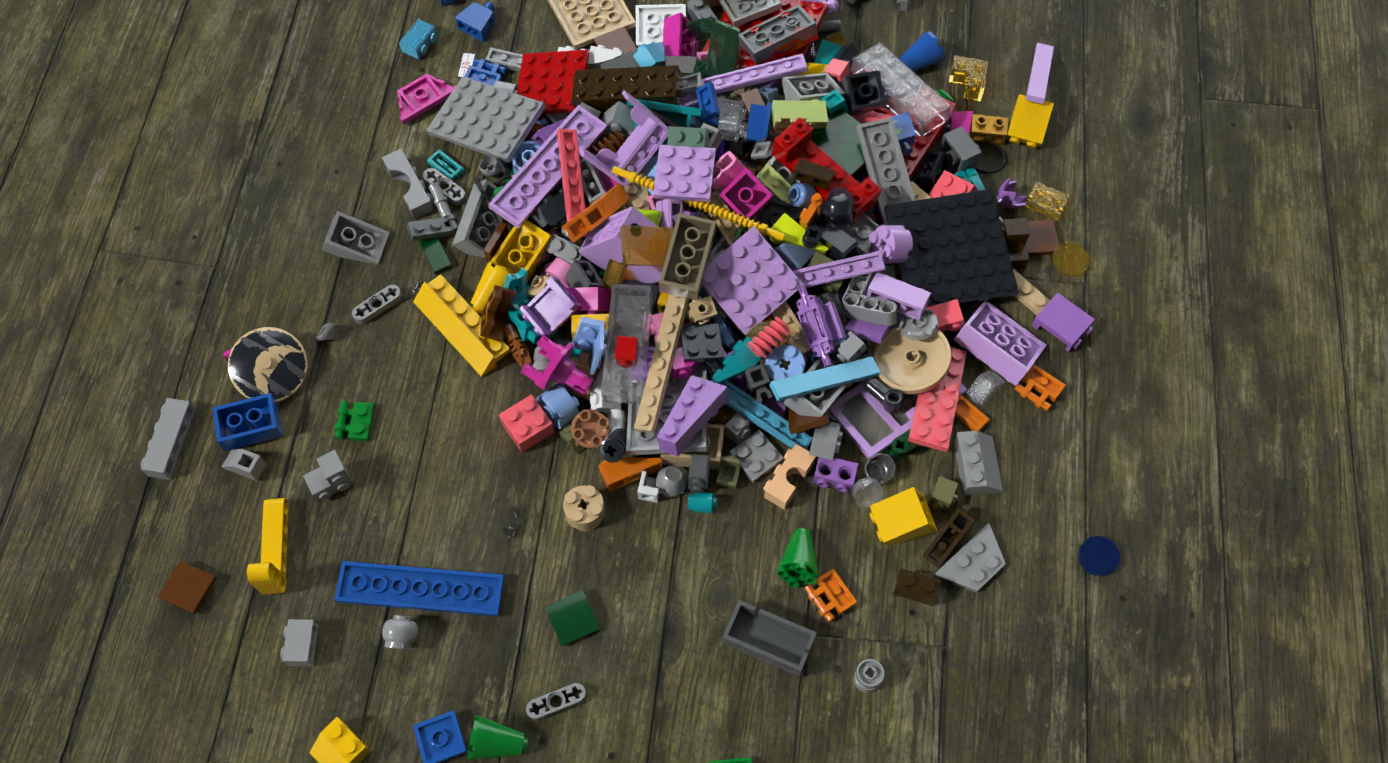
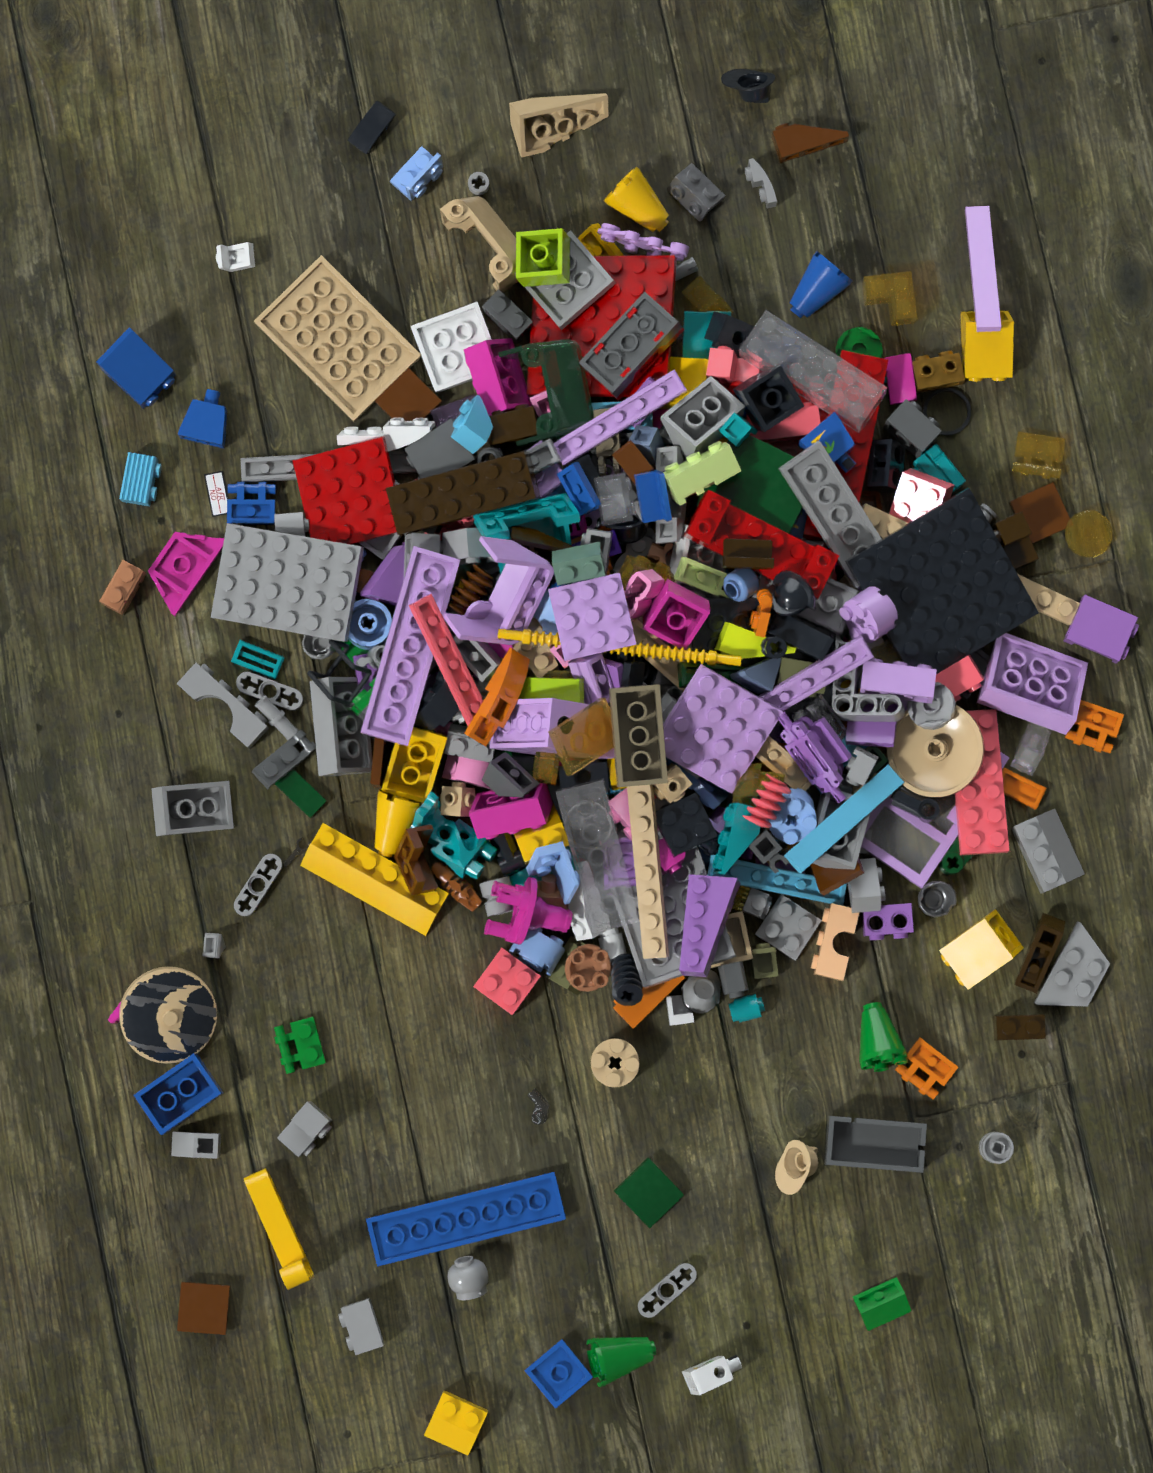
camera: 20 degrees left, 20 degrees up
light grey brick [141,398,196,480] -> none
panel [519,276,582,337] -> none
red brick [614,336,639,368] -> none
clear hair [852,477,884,508] -> none
olive brick [928,476,958,511] -> none
medium lavender piece [997,178,1027,209] -> none
none -> nougat brick [99,560,147,616]
none -> tan piece [775,1140,818,1195]

